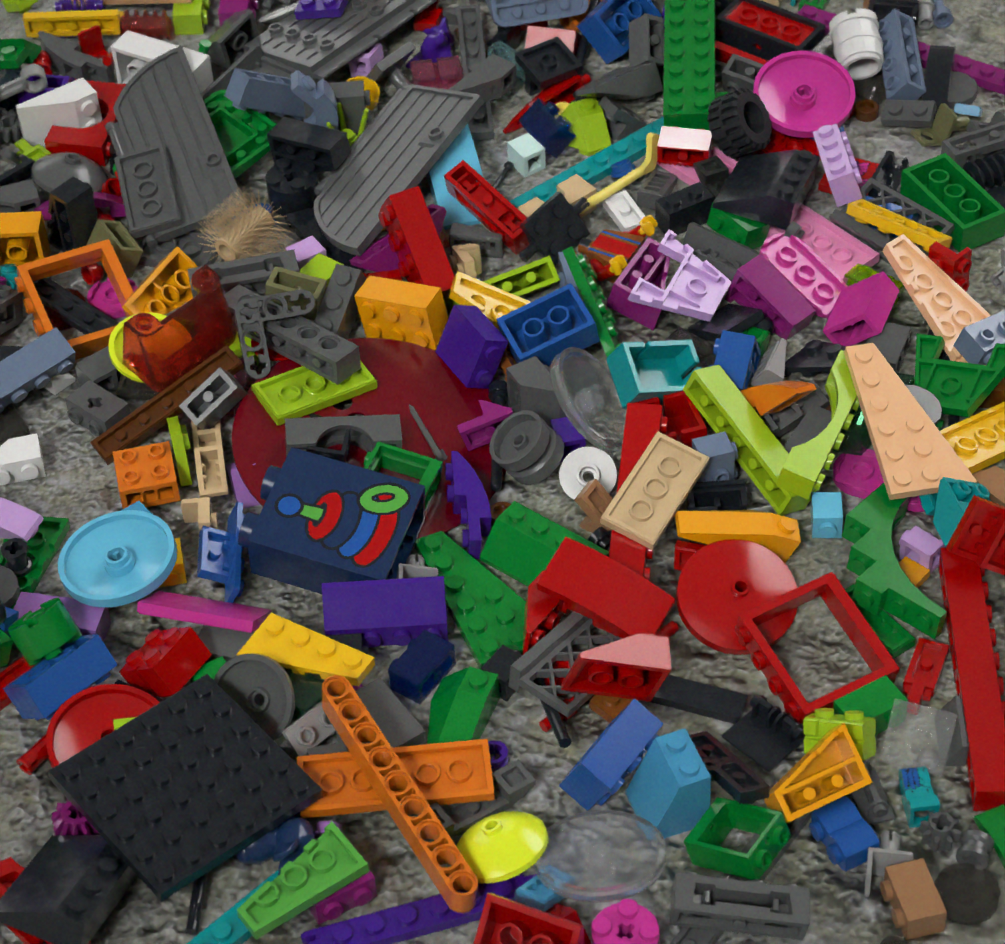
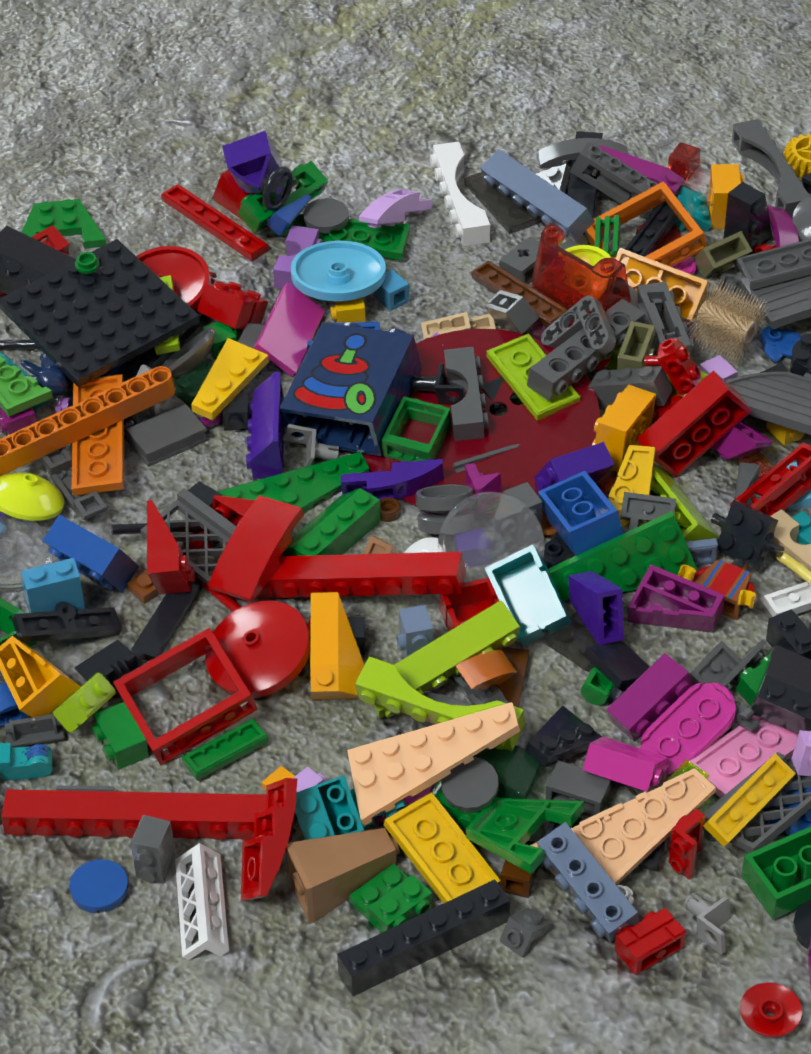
camera: 90 degrees right, 0 degrees up
black bush [1,538,32,578] -> none
blue brick [3,634,118,720] -> none
green brick [8,597,82,666] -> none
orange brick [113,441,181,509] -> none
lime wing [166,416,192,487] -> none
tan bracket [181,497,218,531] -> none
clear blue brick [388,630,456,705] -> none
green wedge [427,666,500,744] -> none
tan plate [449,244,483,279] -> none
dark purple bush [488,740,509,773] -> none
tan tile [600,431,710,550] -> none
lavender wing [627,229,732,322] -> none
black hinge [686,479,748,511] -> none
blue brick [709,330,761,391] -> none
light grey slope [751,338,786,386] -> none
medium azure brick [810,492,843,539] -> none
green arch [842,483,947,639] -> none
clear tile [879,699,958,777] -> none
red hinge [902,638,950,715] -> none
none -> green plate [75,252,99,274]
none -> dark purple slope [568,571,624,645]
none -> green tile [595,215,620,257]
none -> dark grey plate [620,492,676,534]
none -> red brick [644,338,701,396]

